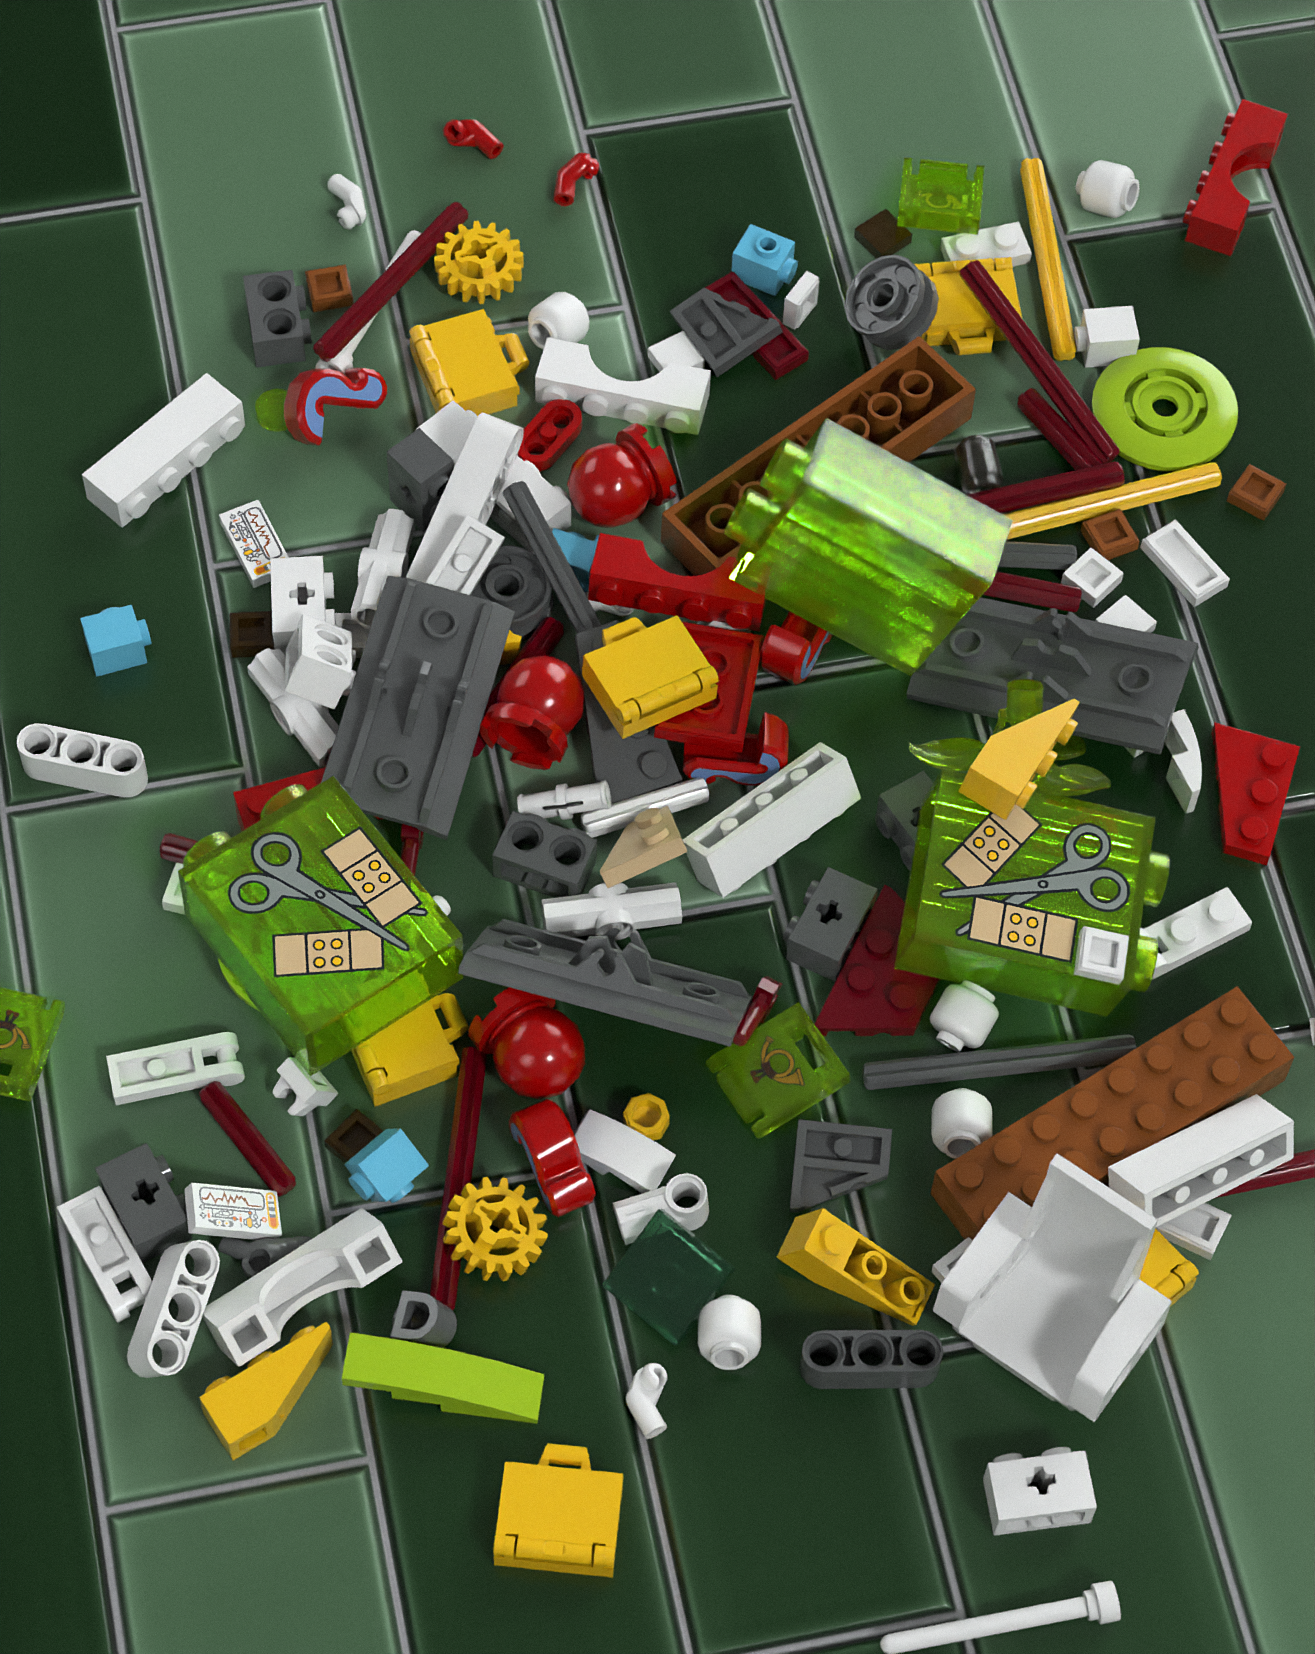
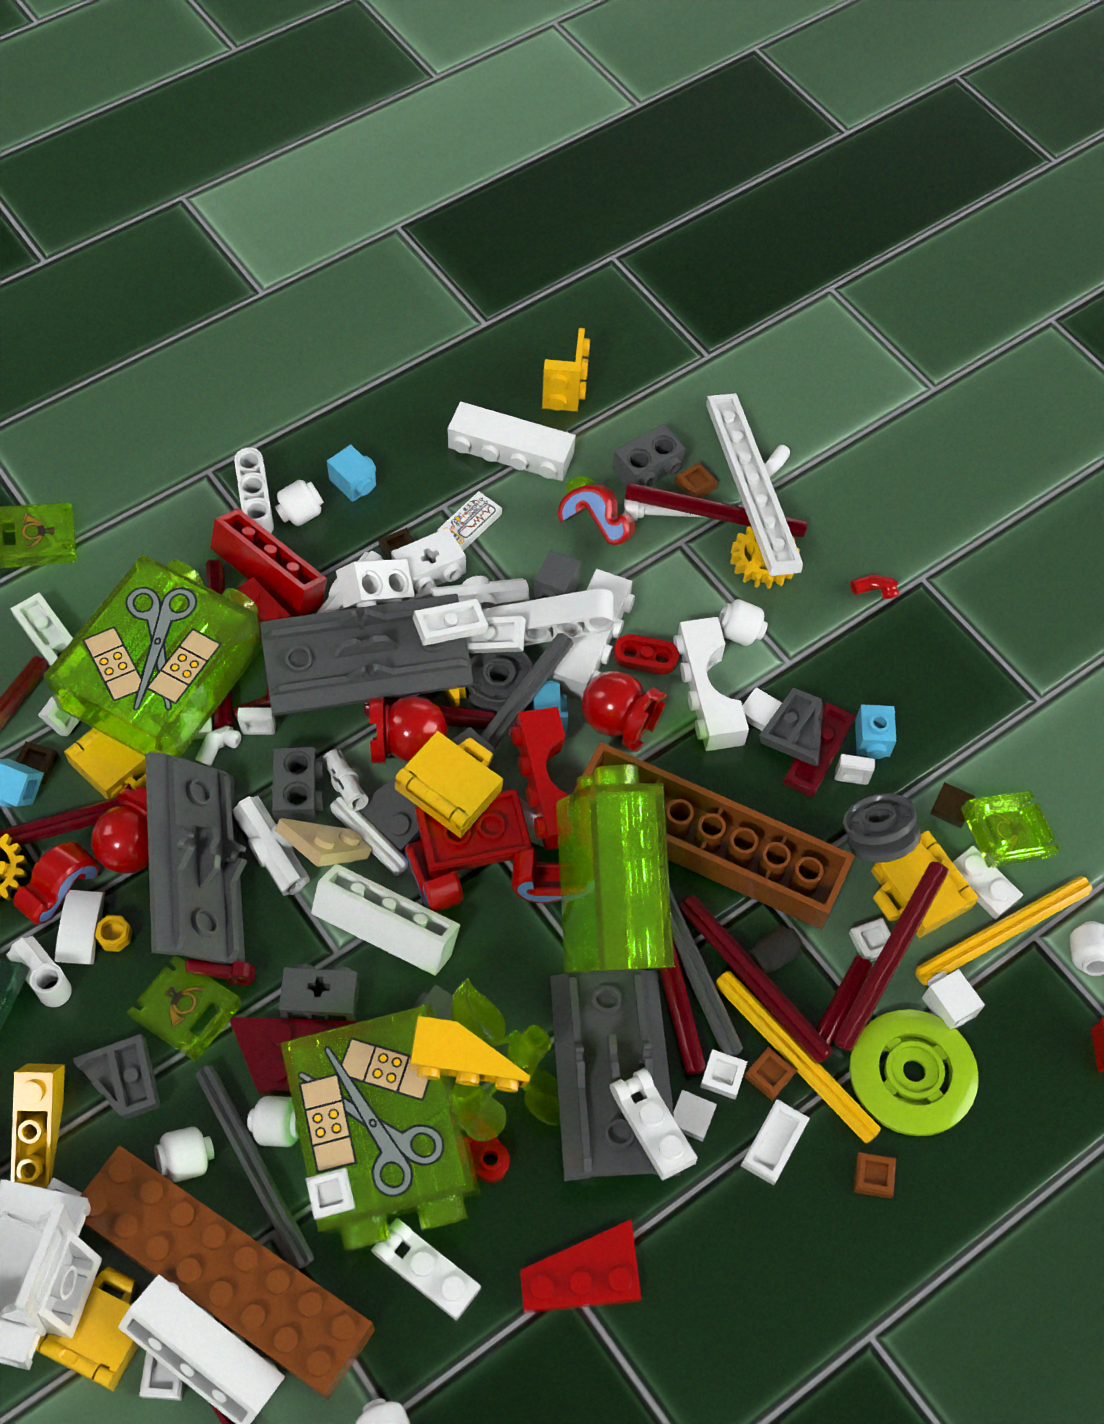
camera: 65 degrees right, 0 degrees up
yellow piece [409,309,530,416] -> none
red arm [443,119,504,159] -> none
white slope [1165,709,1202,814] -> none
none -> red brick [210,508,327,617]
none -> white tile [237,708,276,735]
none -> white head [275,480,324,526]
none -> white plate [413,599,488,646]
none -> yellow bracket [542,328,590,412]
none -> white plate [610,1068,697,1181]
none -> white plate [706,393,803,576]
none -> white tile [849,918,891,962]

